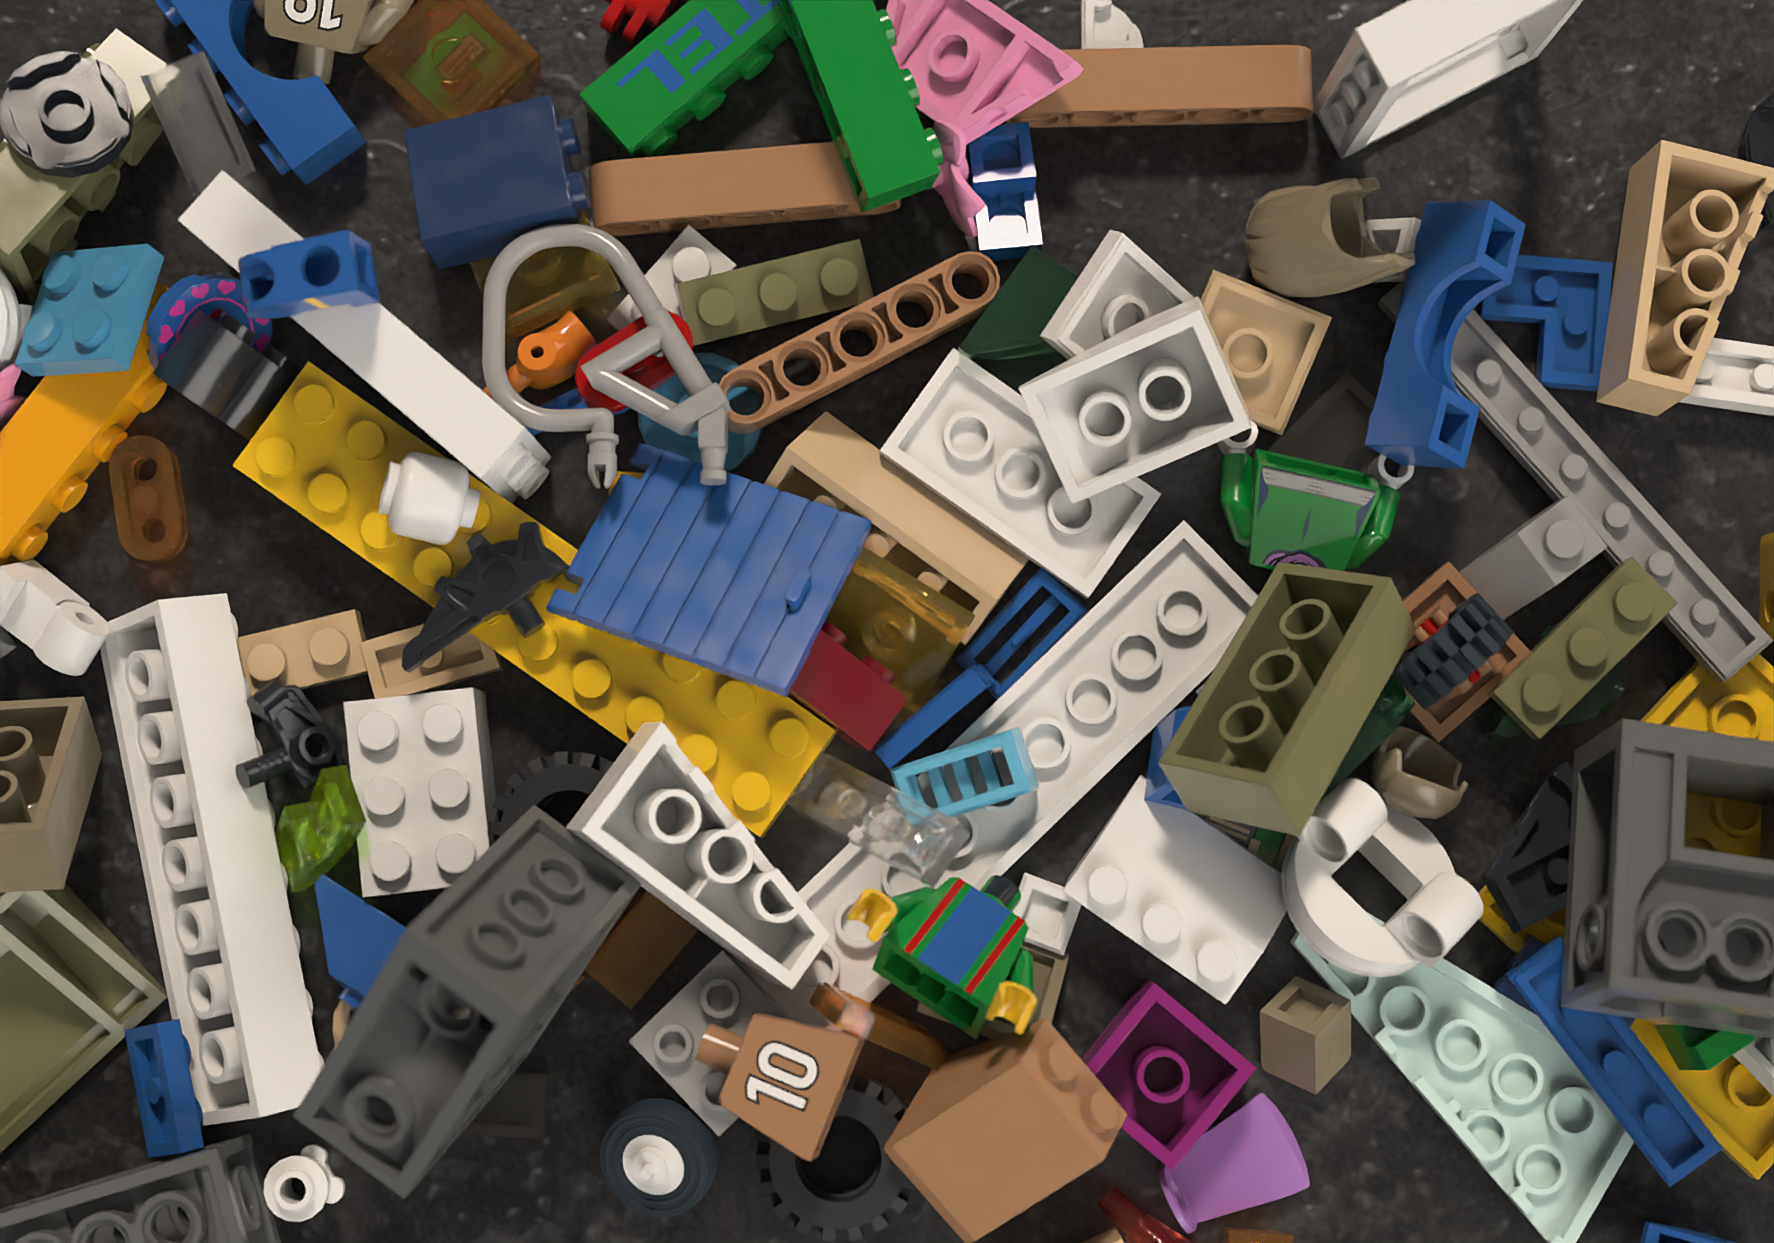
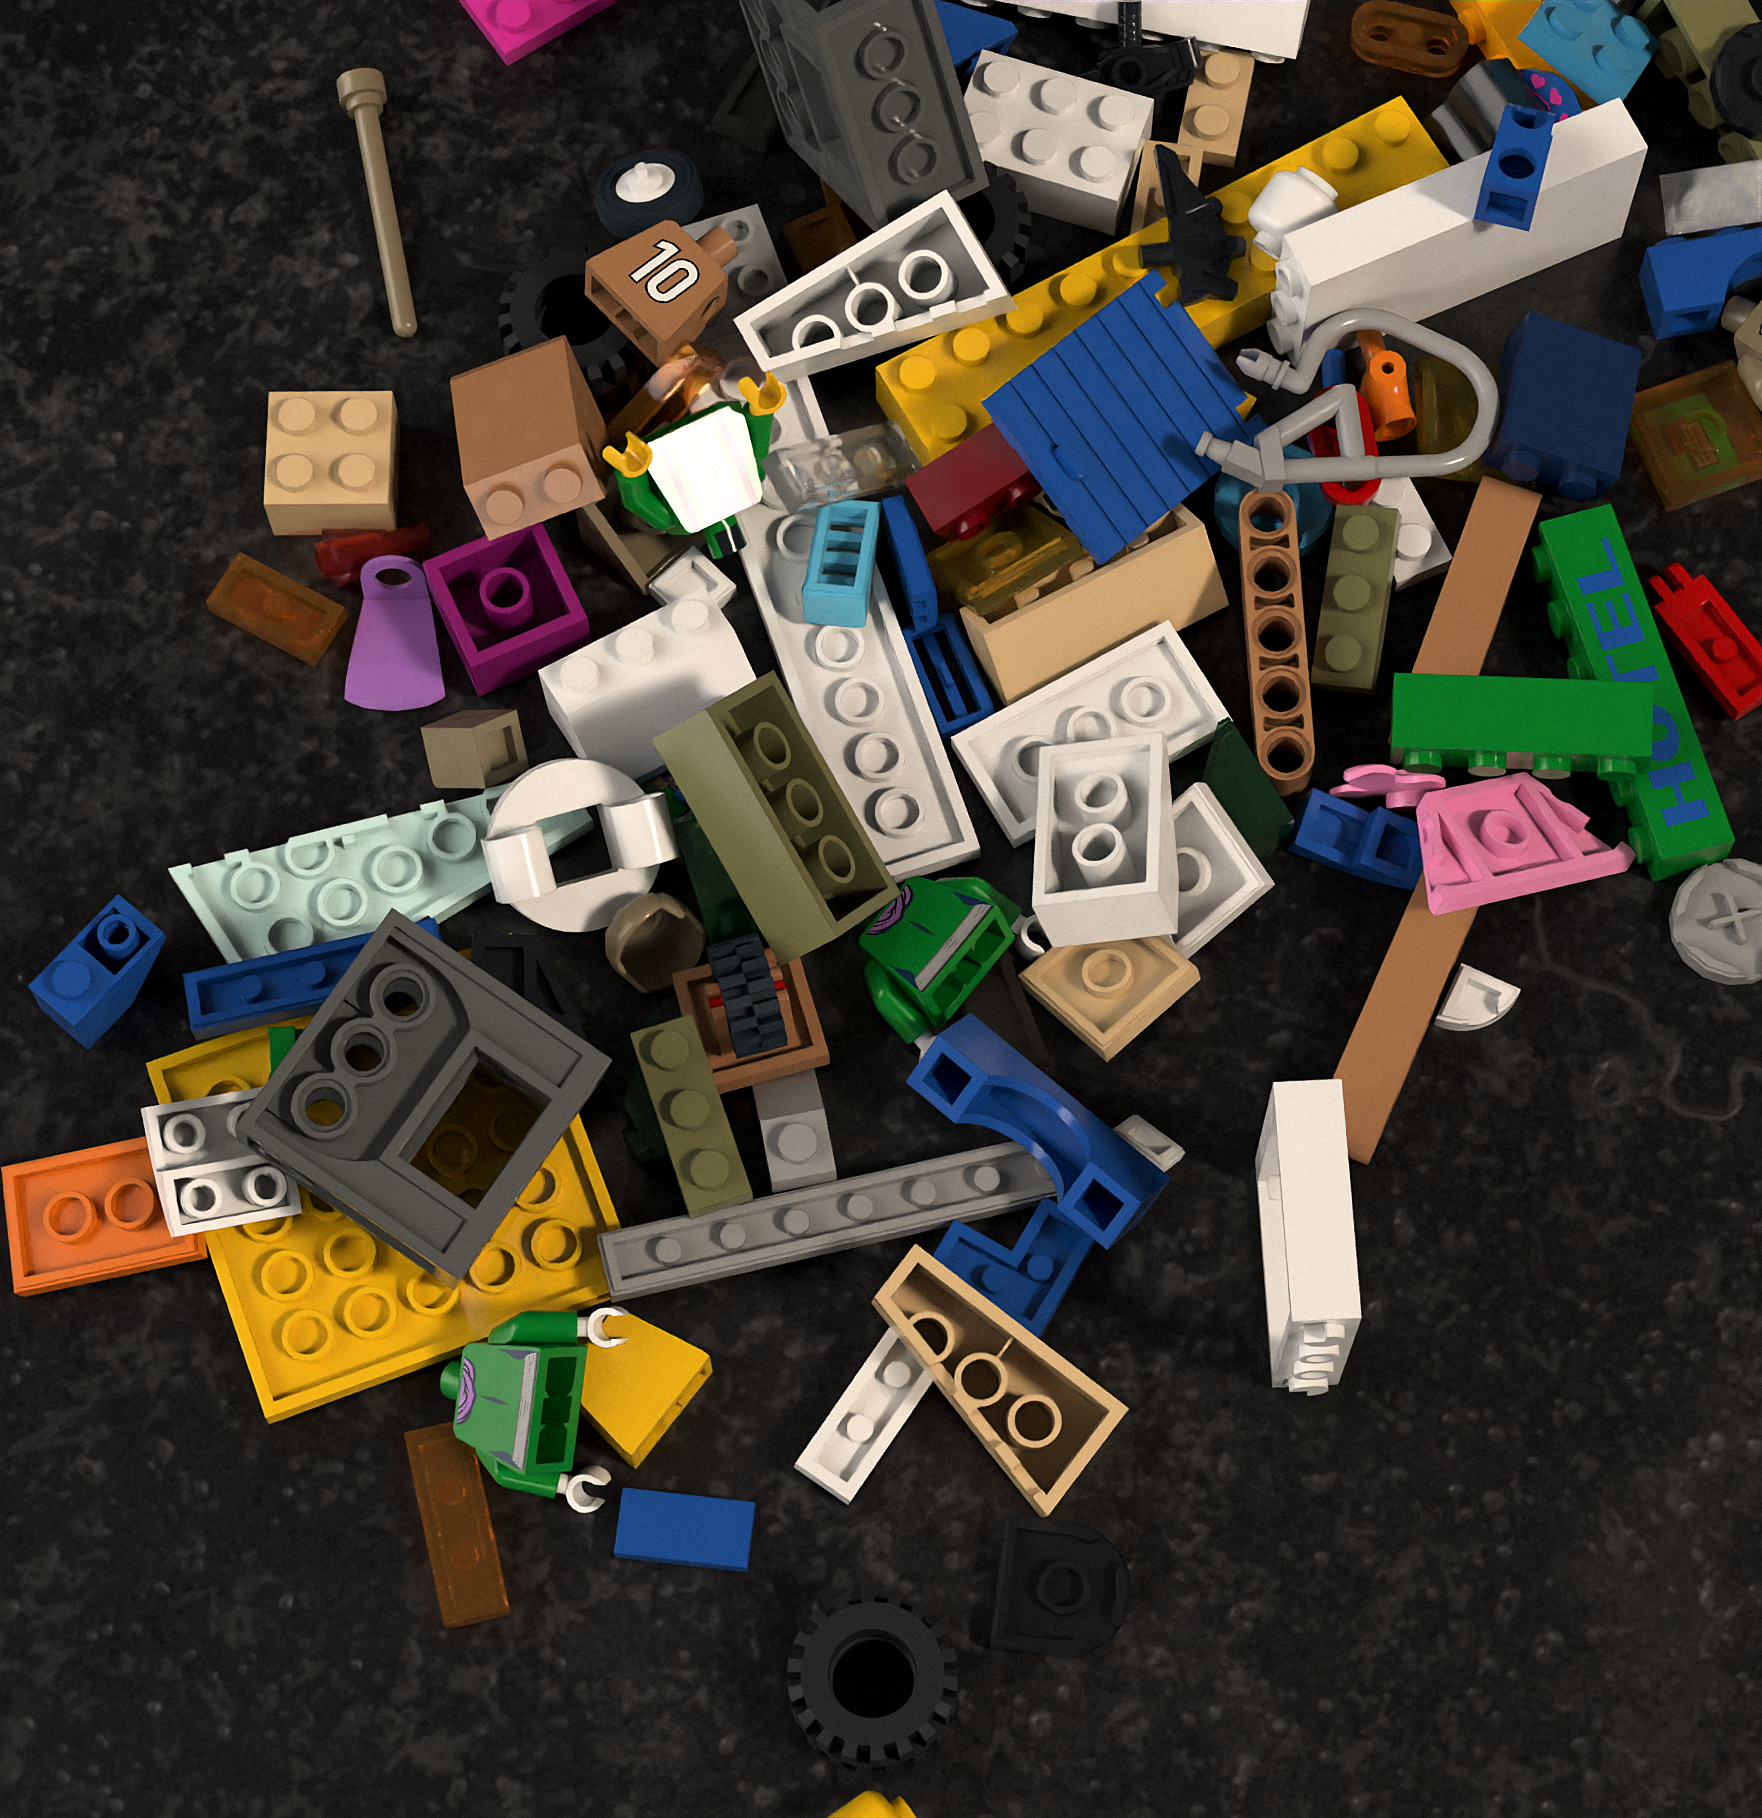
camera: 115 degrees right, 15 degrees down
clear neon green slope [275,765,366,893] -> none
dark tan hair [1244,177,1415,297] -> none

